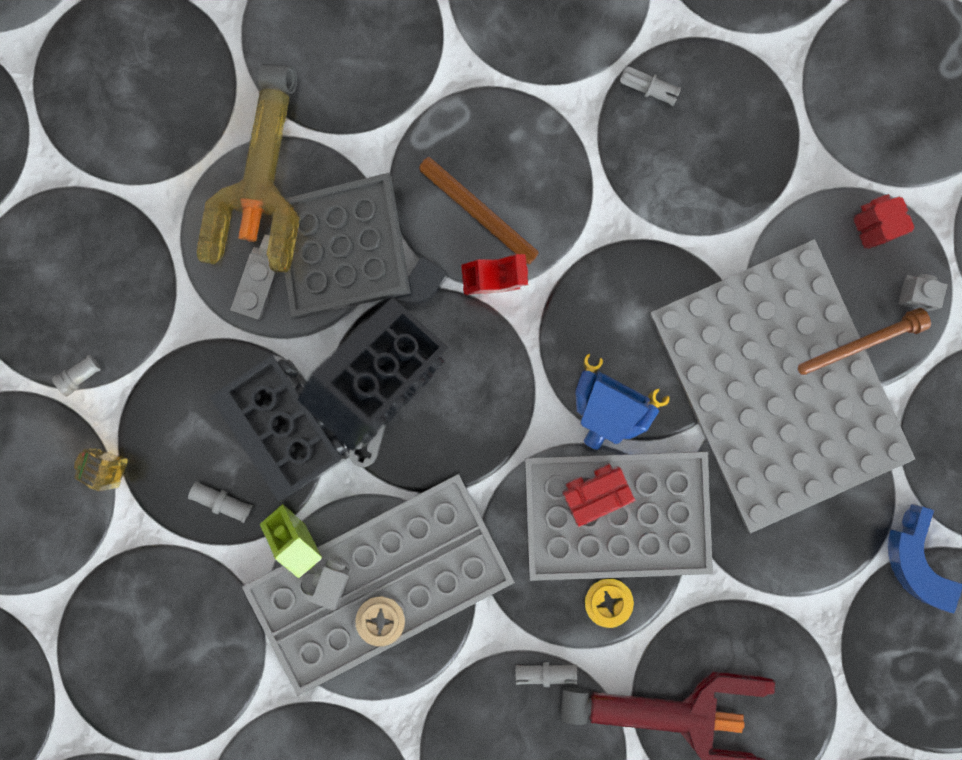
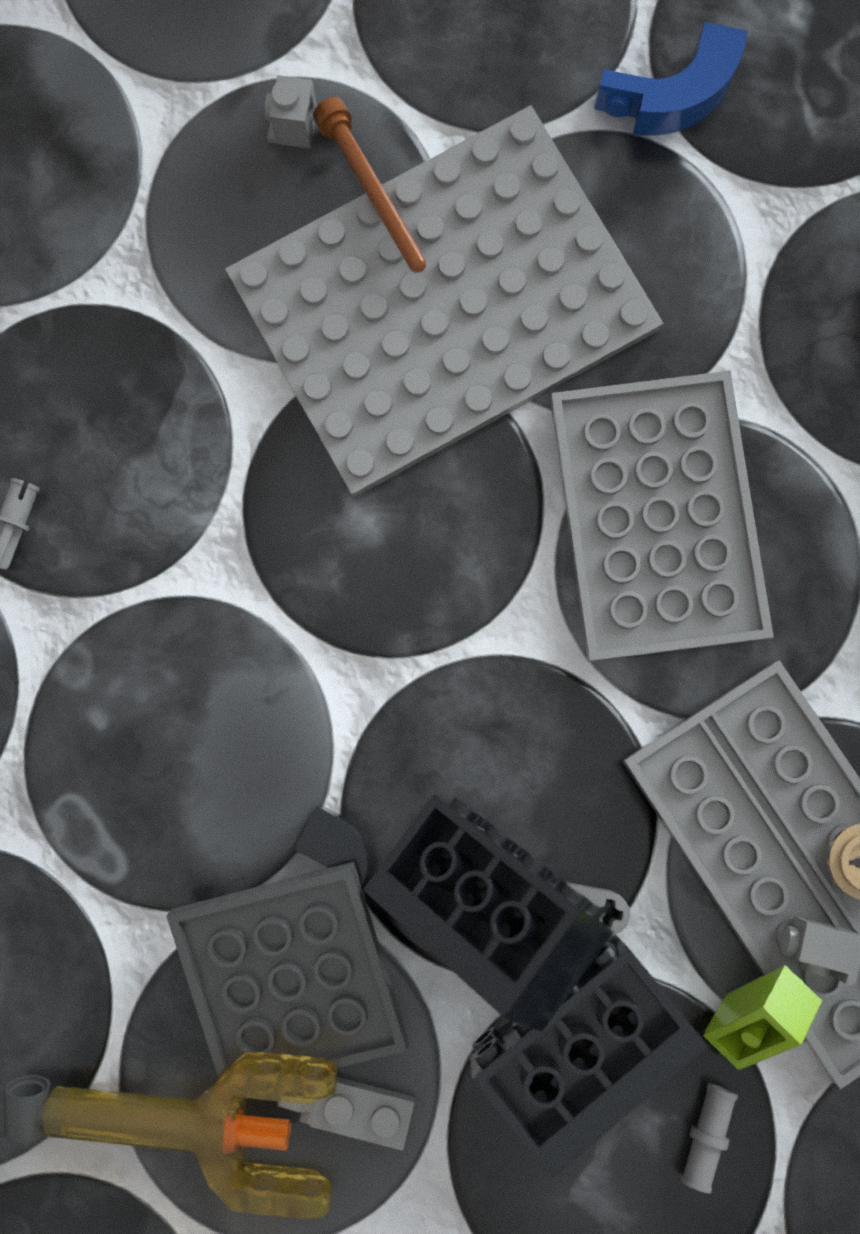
camera: 90 degrees left, 5 degrees down
dark orange axle [419,157,539,264] -> none
red brick [461,254,528,295] -> none
red brick [561,463,635,527] -> none
blue torso [575,354,670,450] -> none
yellow gear [585,578,634,628] -> none
red brick [853,194,915,249] -> none

